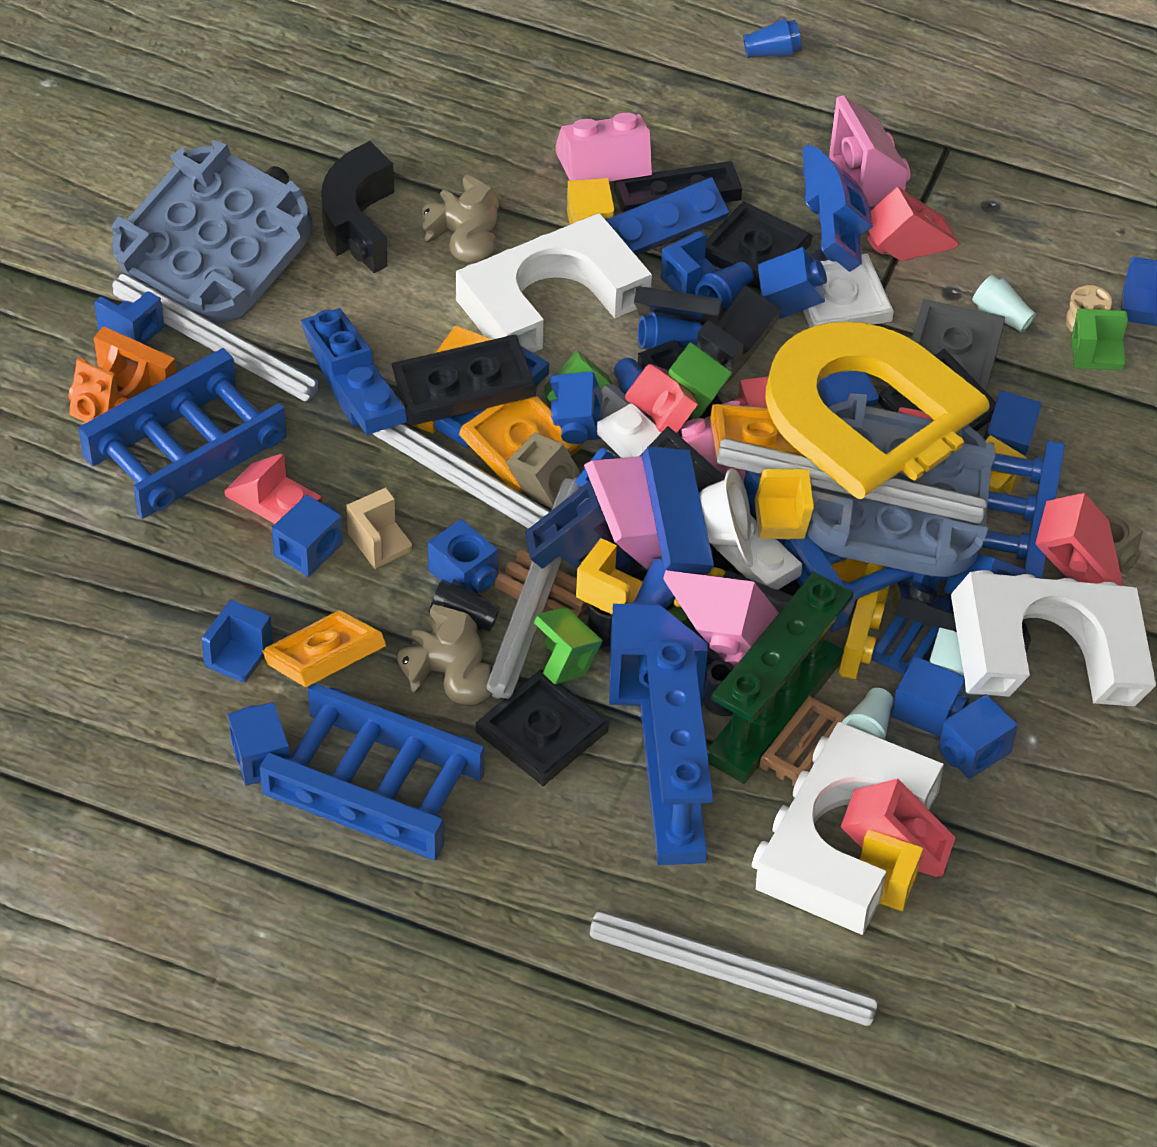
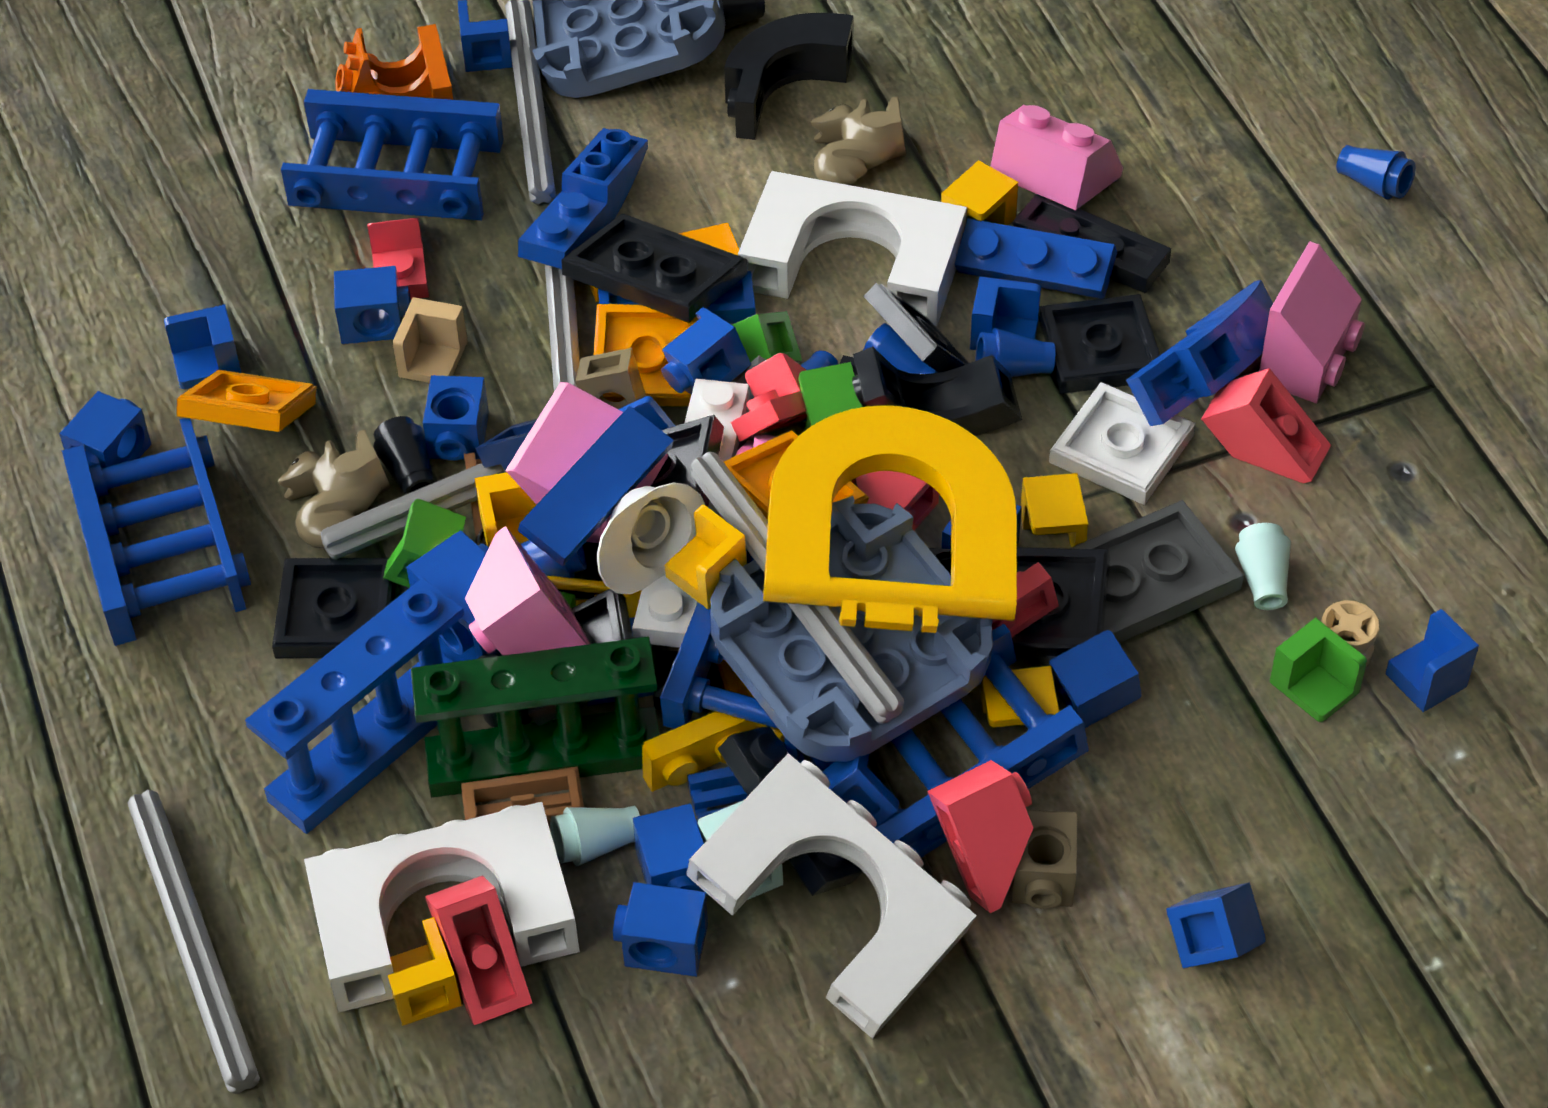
camera: 50 degrees right, 0 degrees up
blue brick [758,247,827,319] -> none

